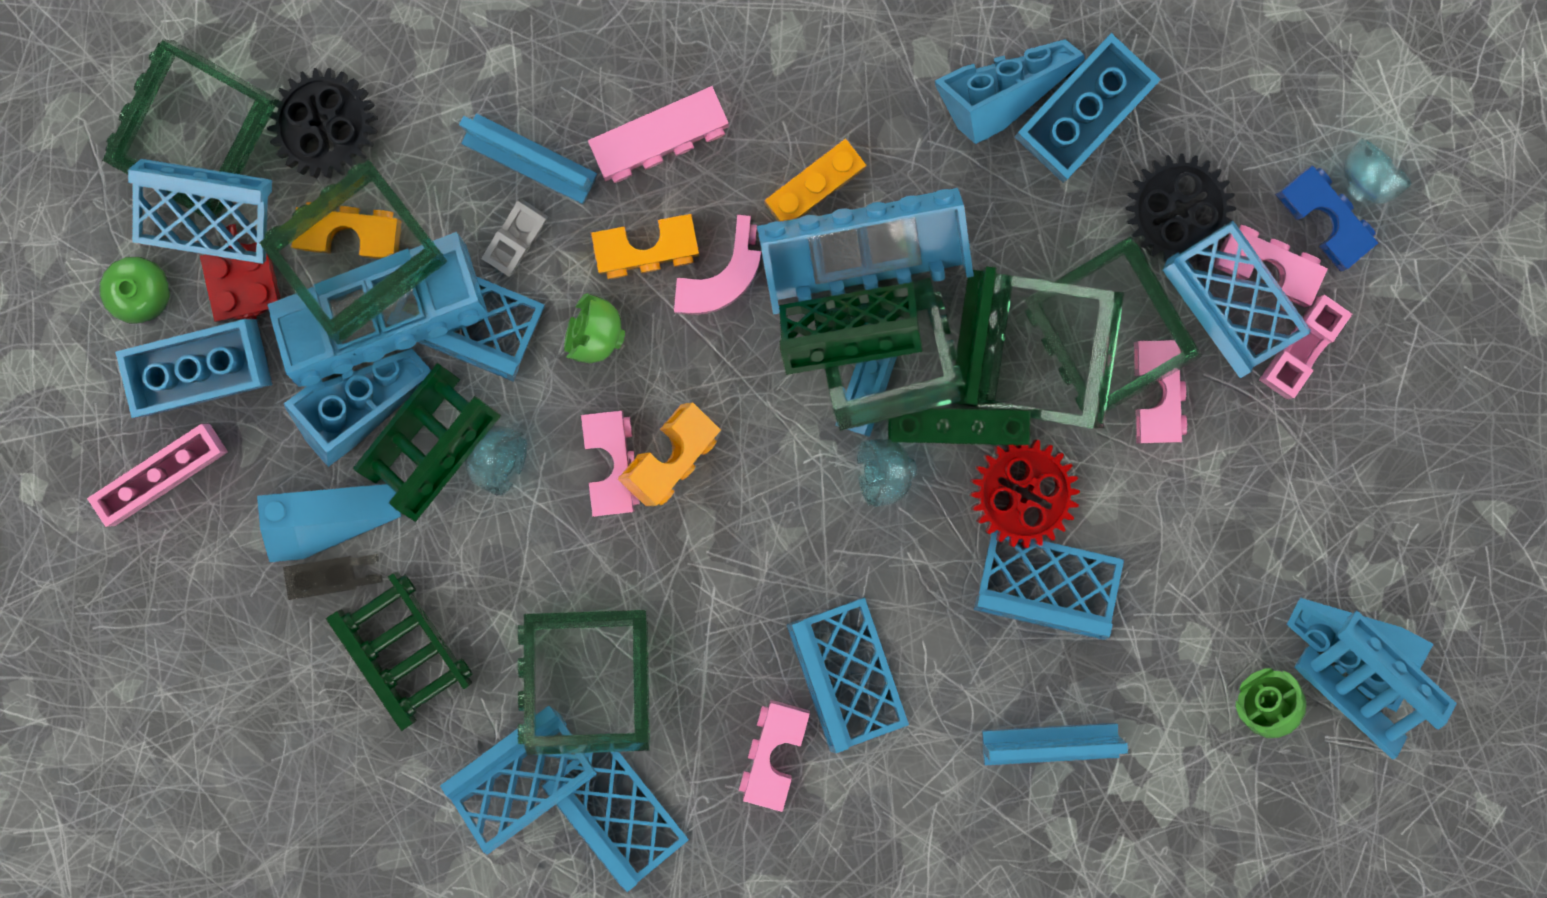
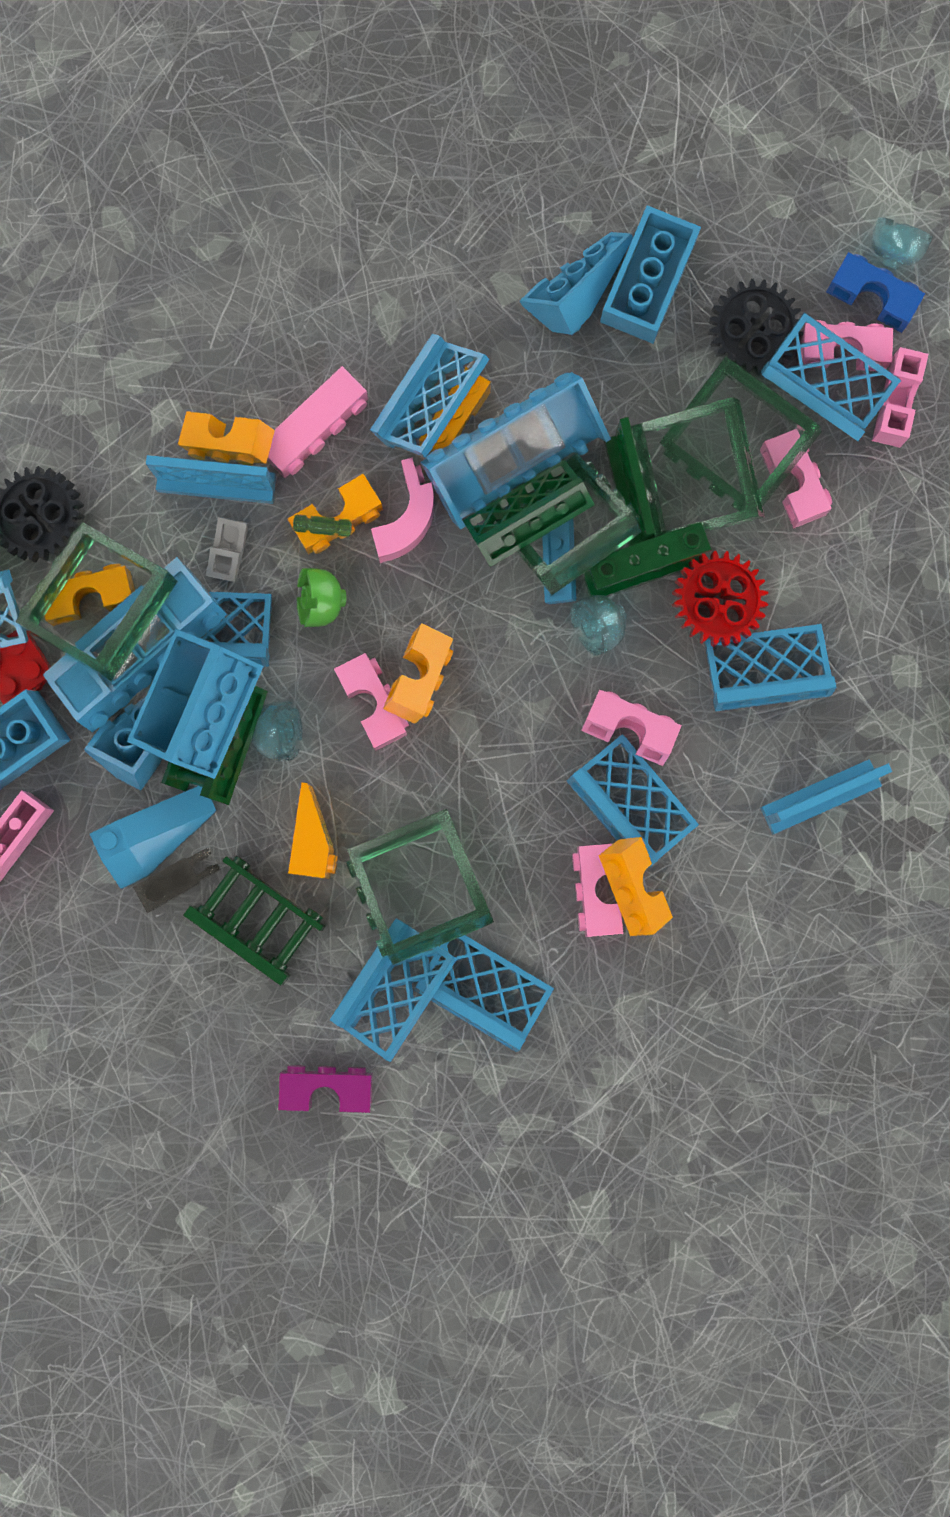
camera: 25 degrees left, 5 degrees down
none -> dark azure hose [127,629,264,779]
none -> light orange arch [178,411,275,466]
none -> magenta arch [278,1065,373,1113]
none -> light orange slope [288,782,338,879]
none -> clear green axle [293,514,352,537]
none -> dark azure fence [370,334,489,458]
none -> bright pink arch [581,690,682,766]
none -> light orange arch [598,837,673,936]

